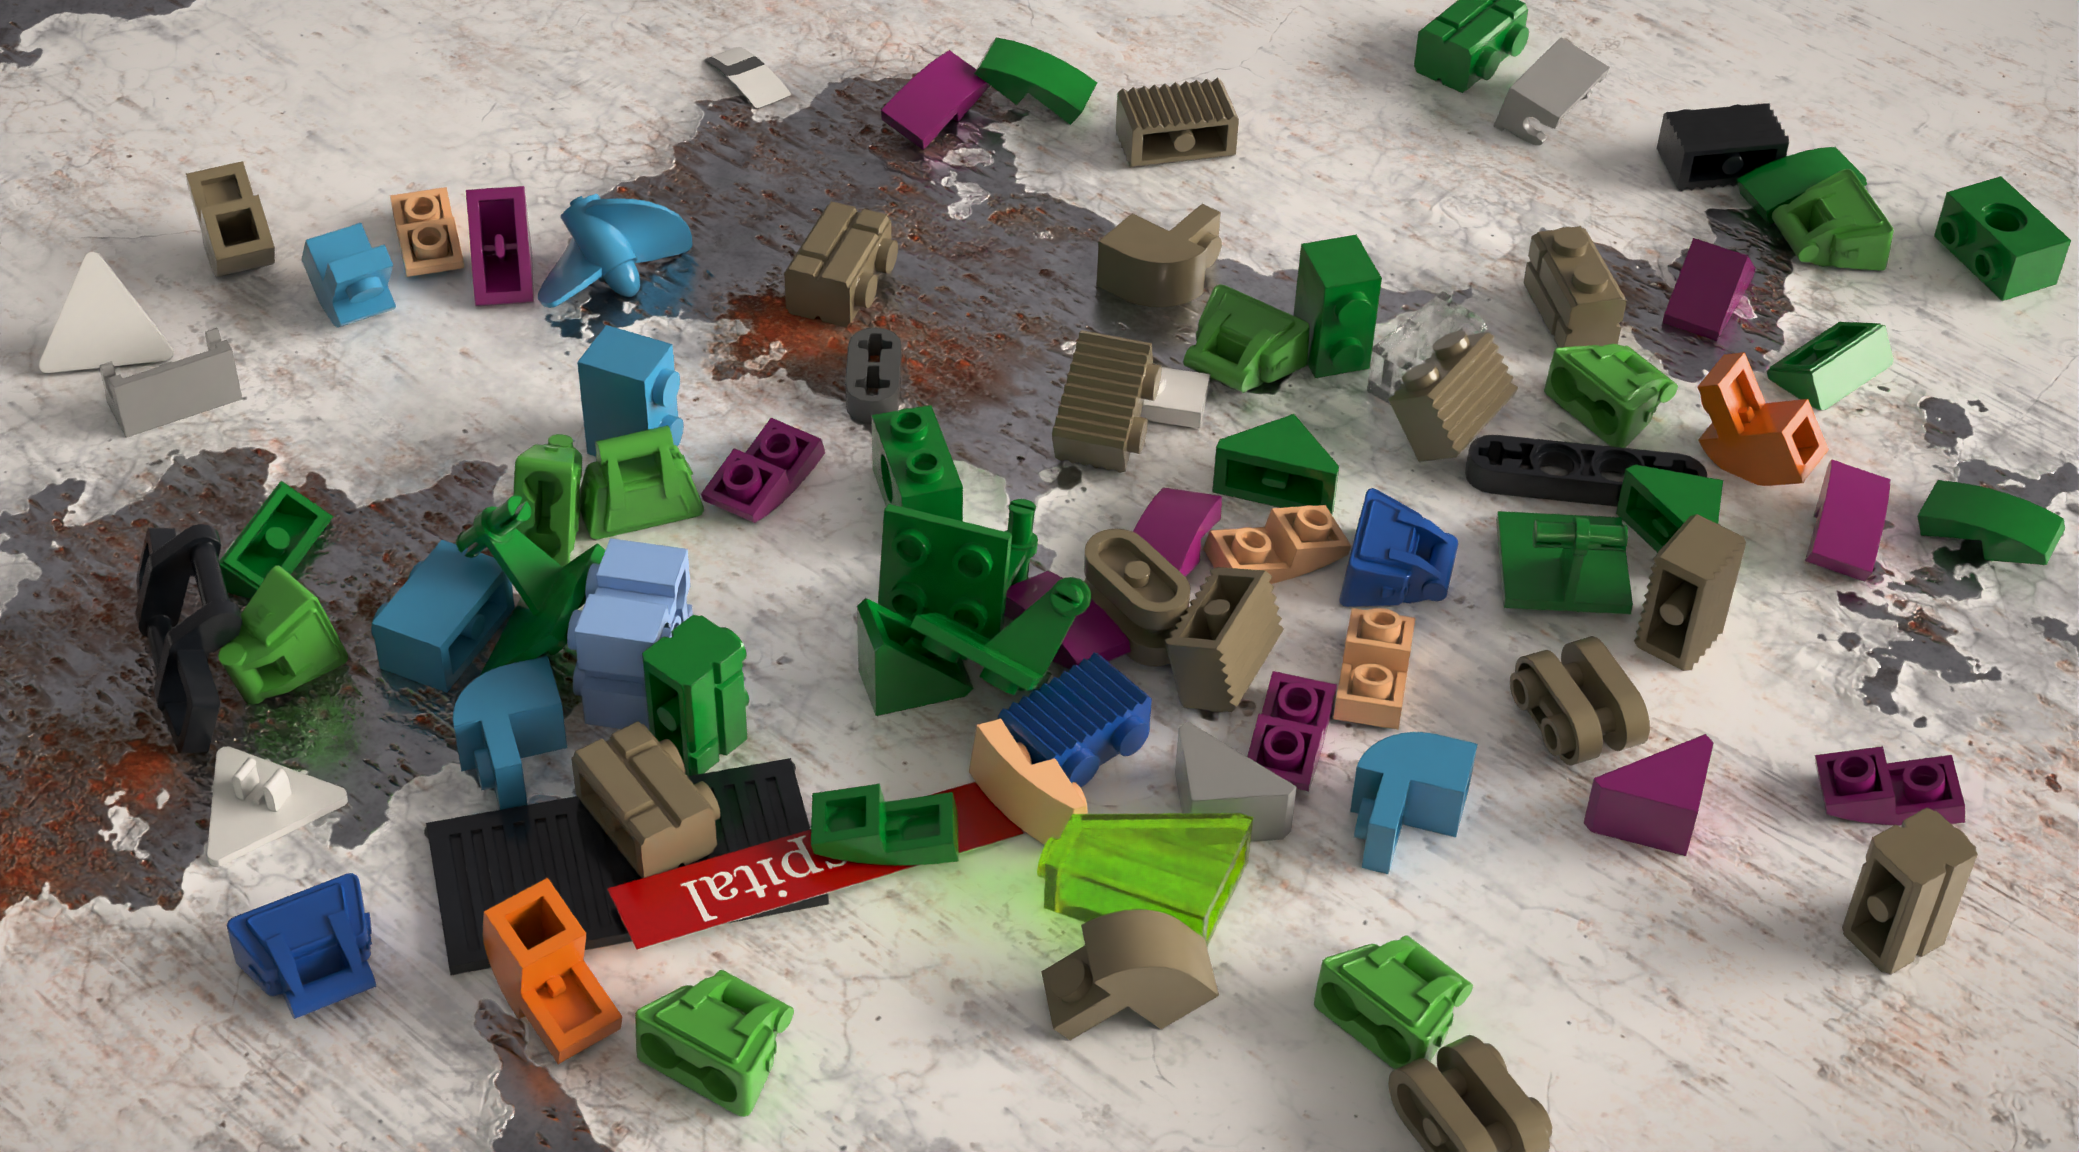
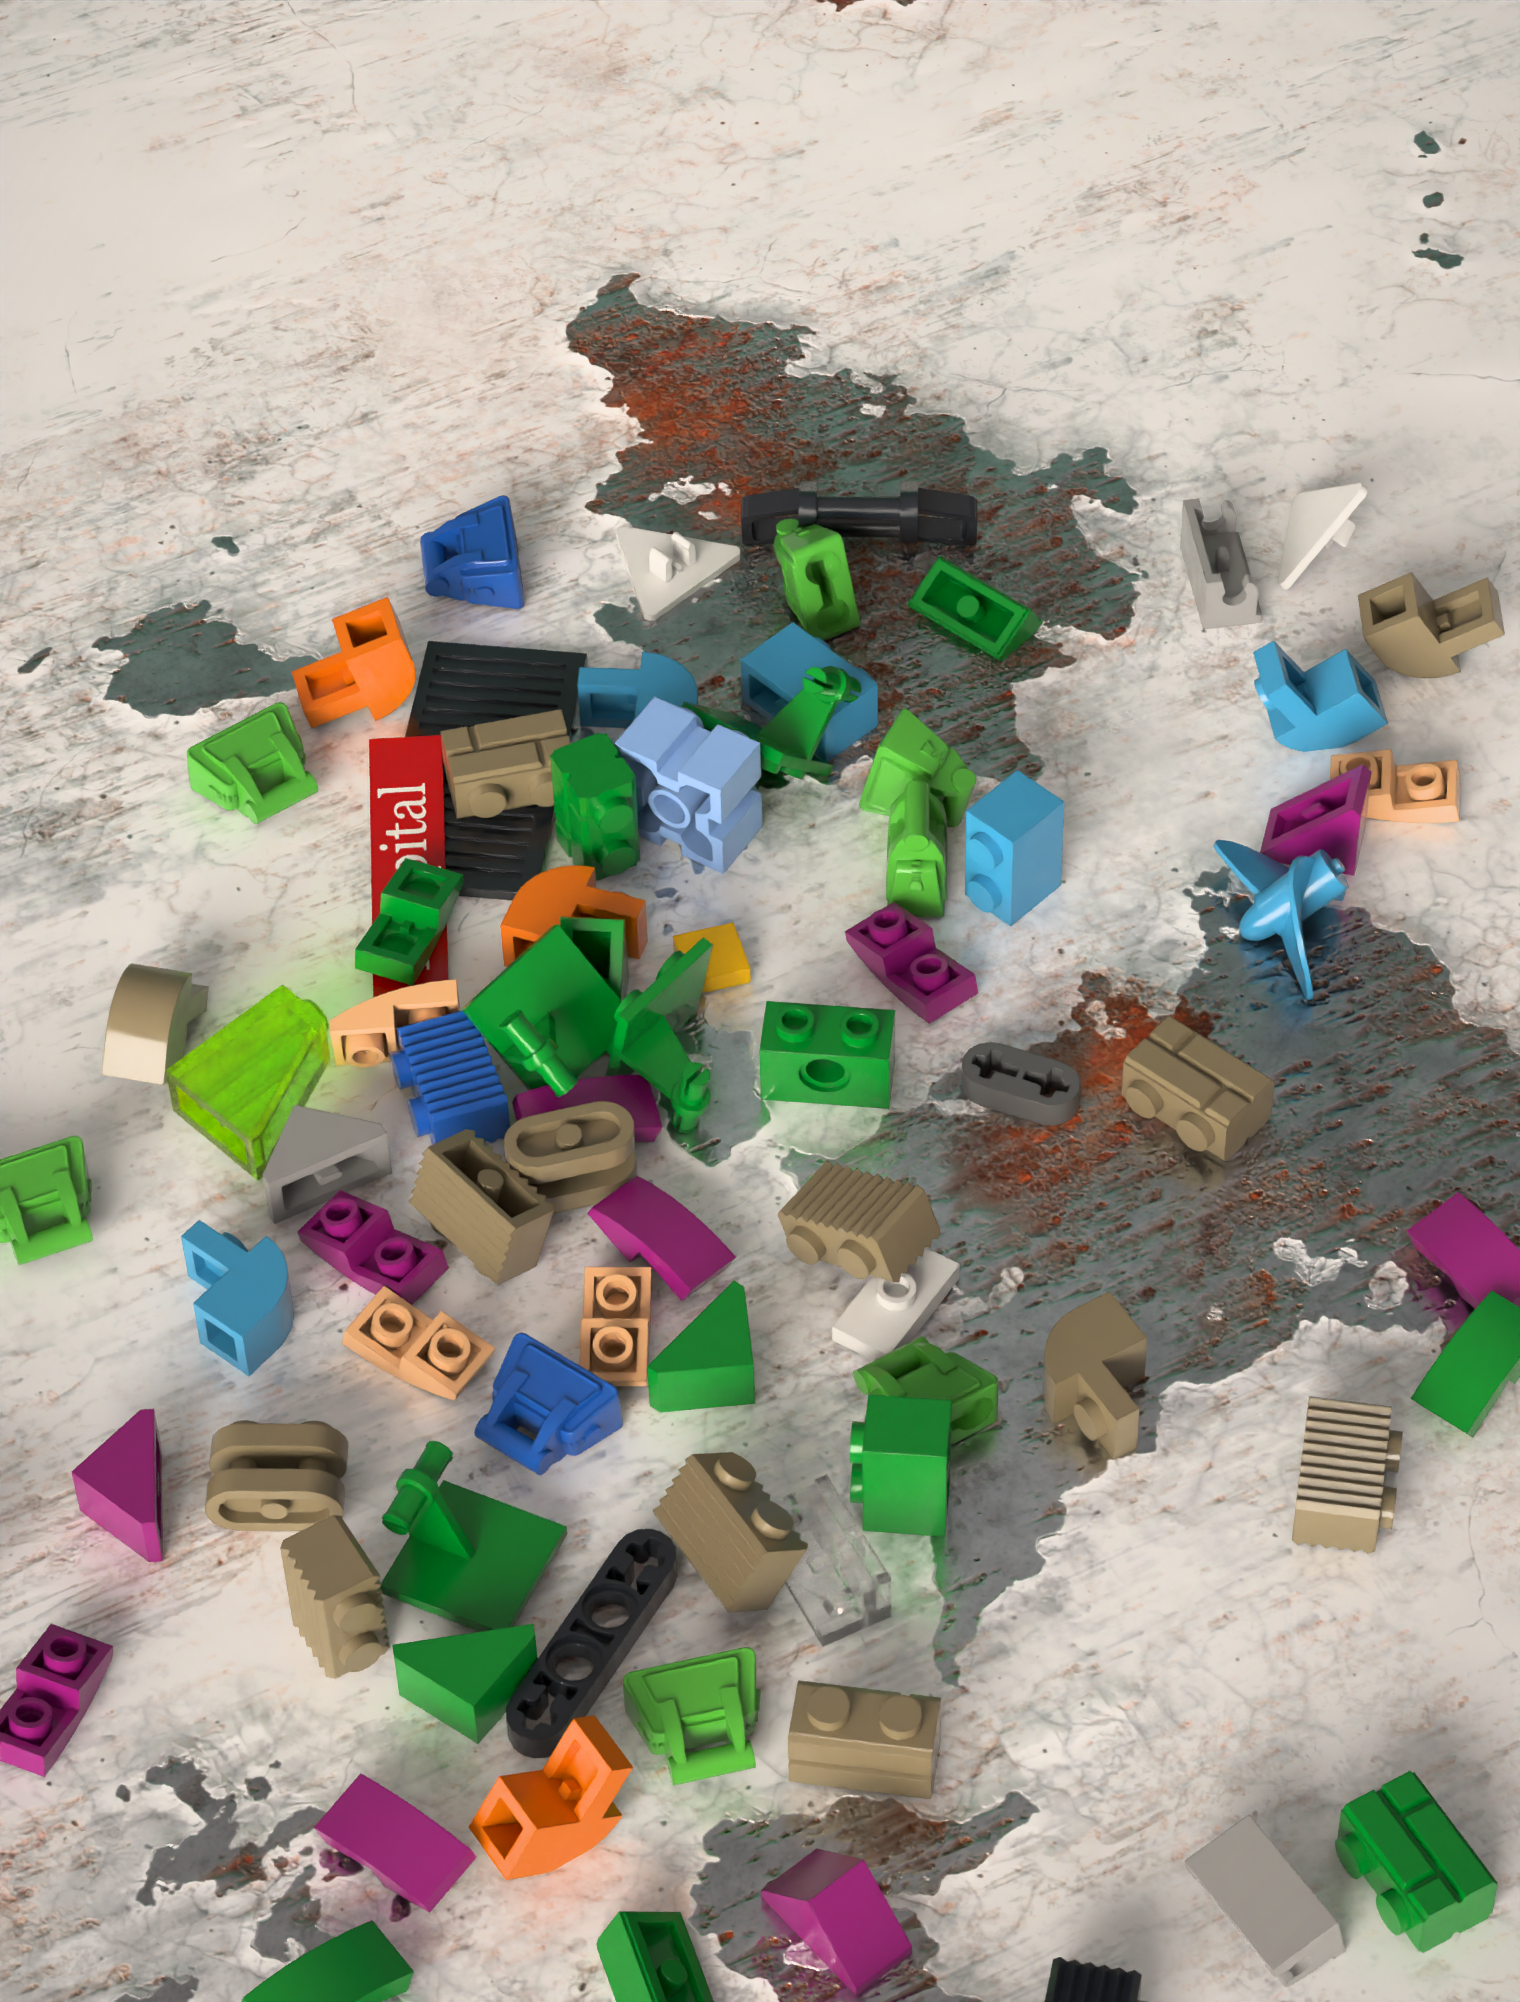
camera: 115 degrees right, 5 degrees up
none -> orange brick [500,865,648,967]
none -> yellow tile [673,922,751,993]

